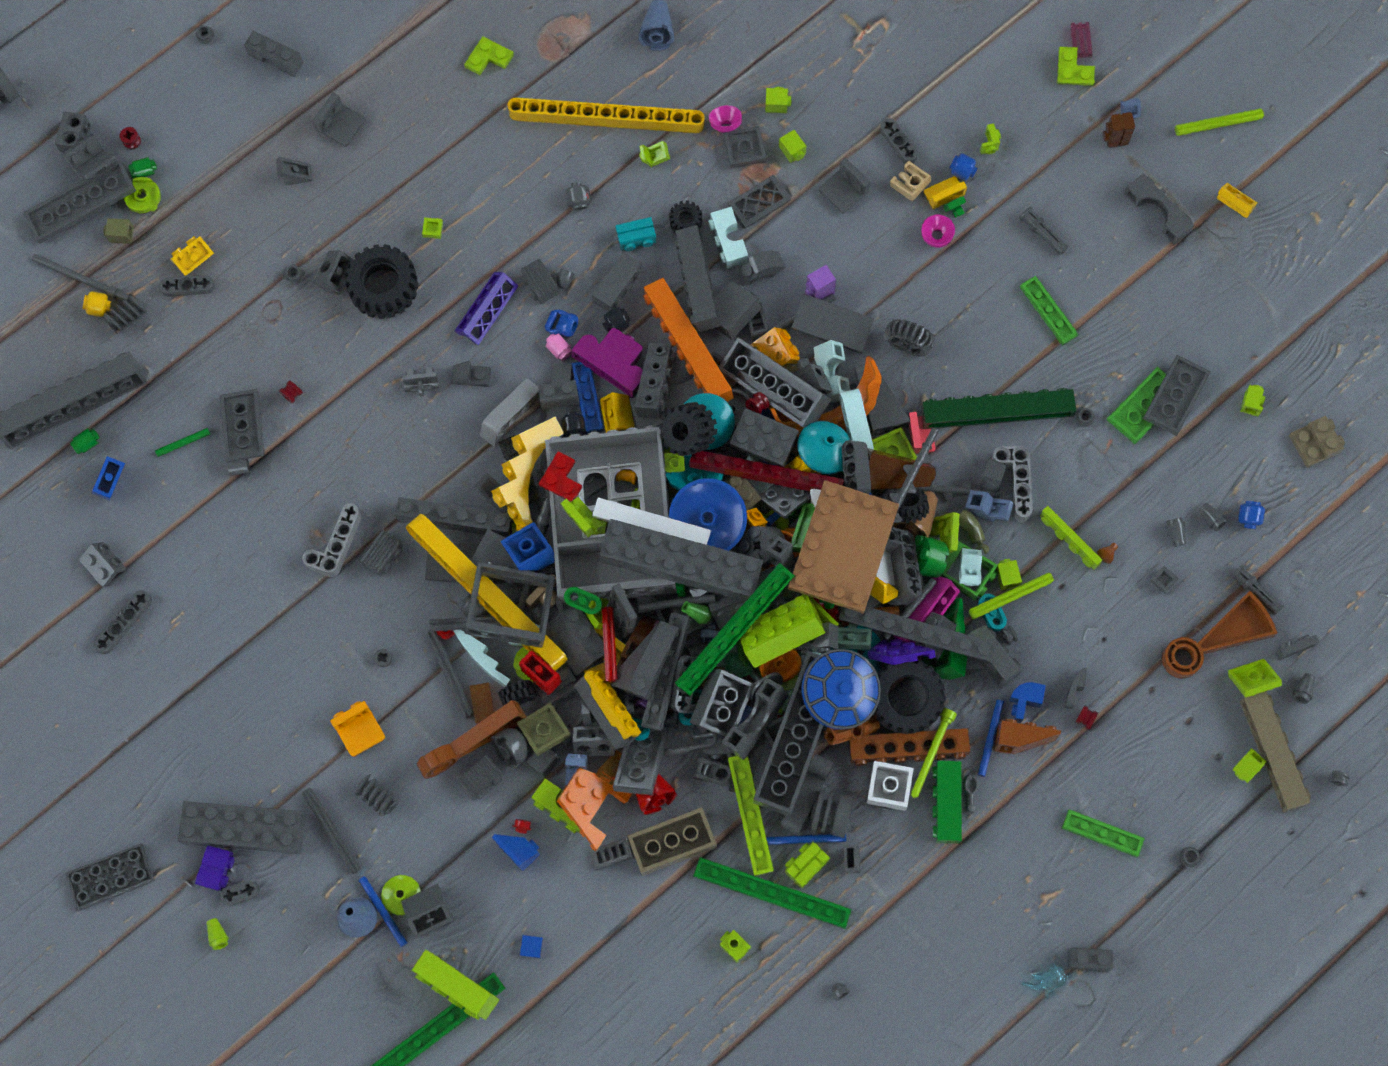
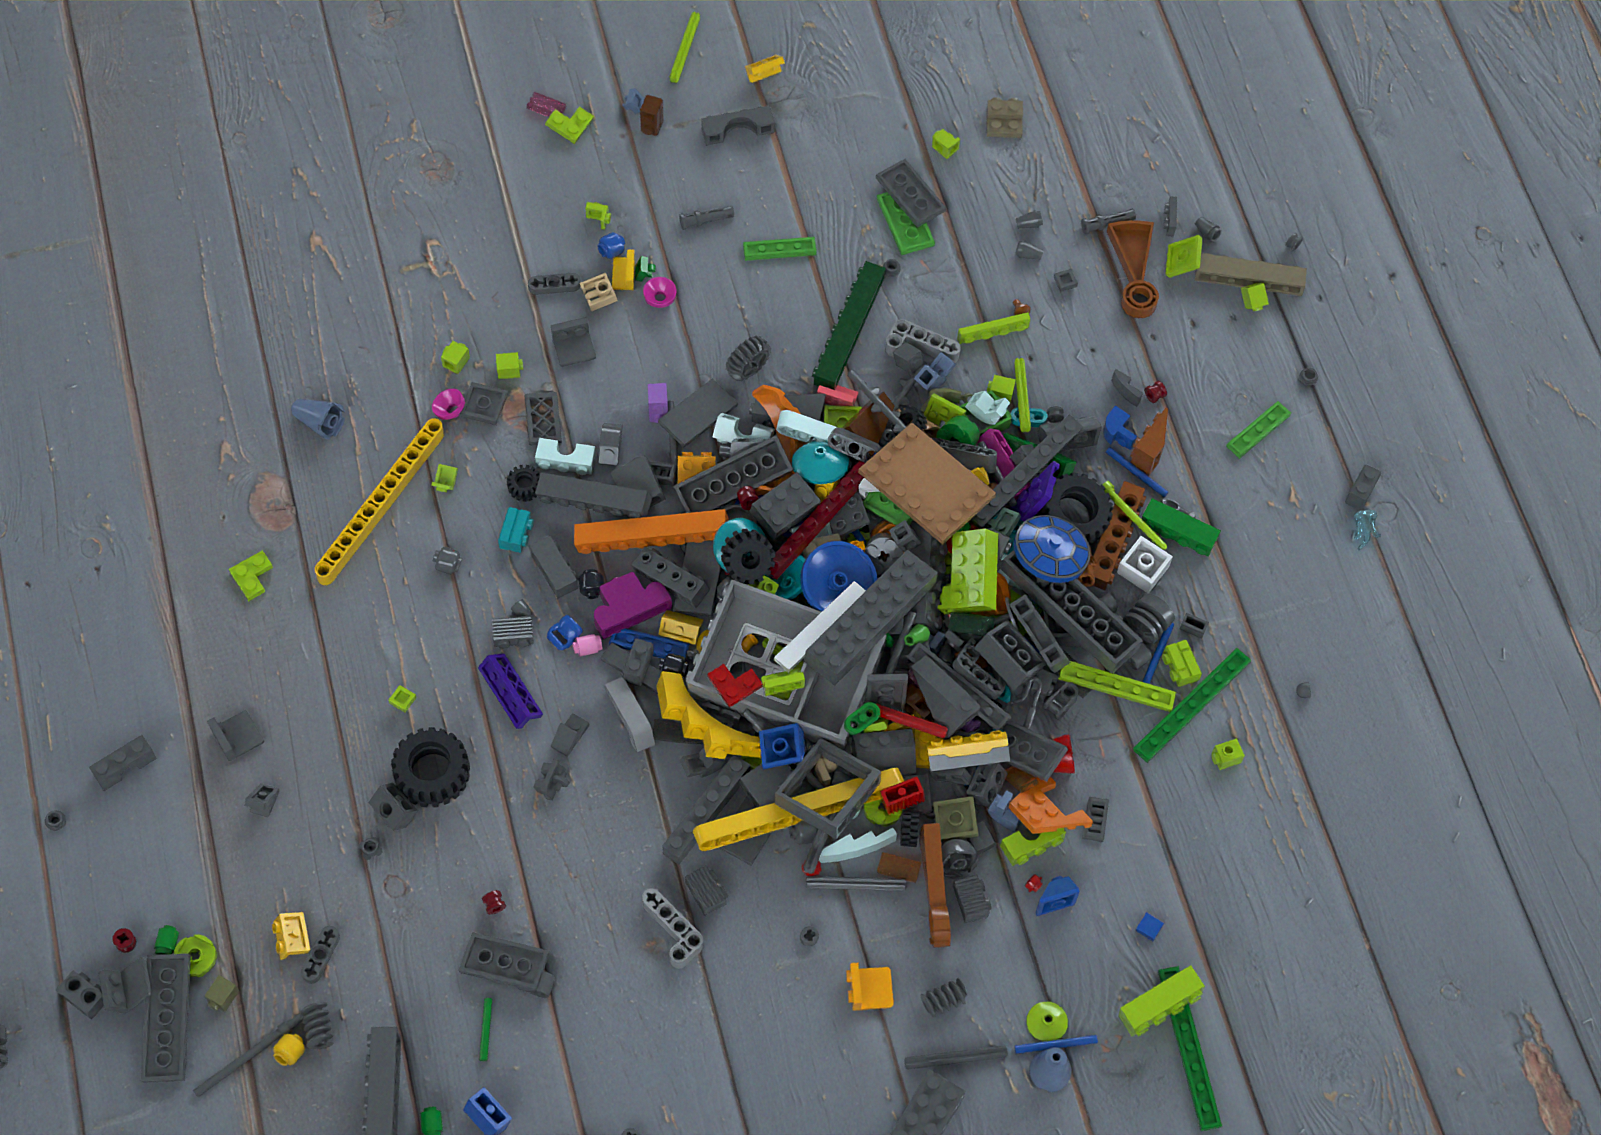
camera: 70 degrees left, 10 degrees down
dark grey slope [401,884,454,938] -> none
dark tan brick [627,807,717,876] -> none
green tile [675,563,794,696] -> none
blue head [1238,501,1265,529] -> none

